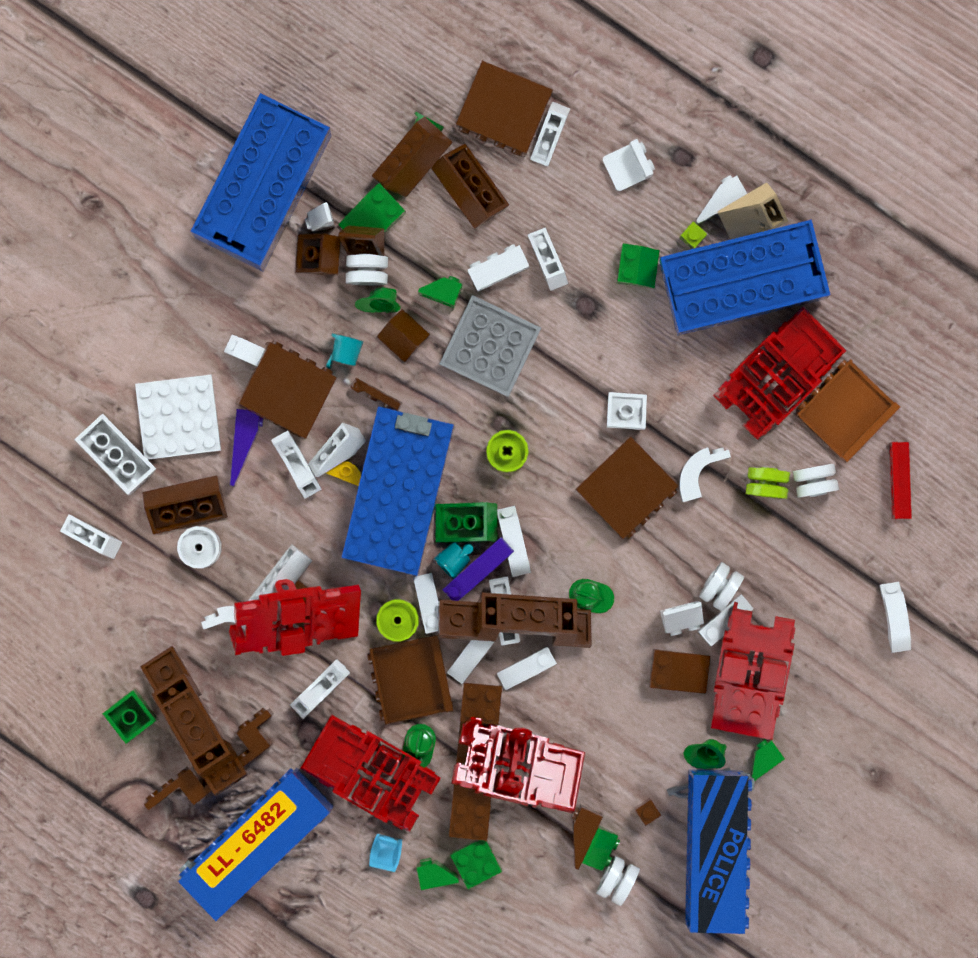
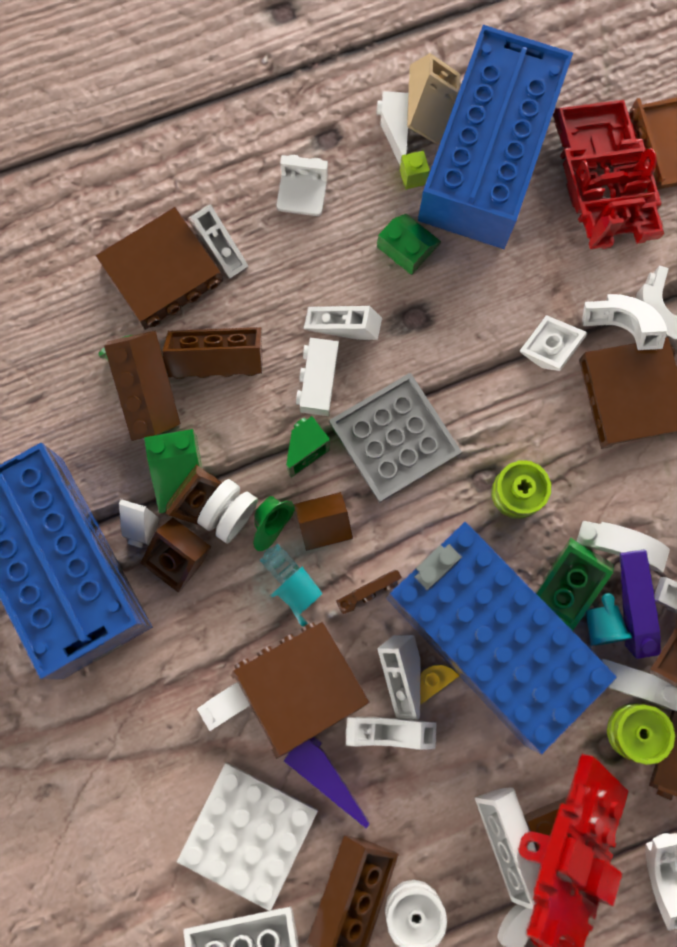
camera: 60 degrees left, 10 degrees down
none -> clear light blue brick [259,543,300,585]
none -> white arch [582,294,667,350]

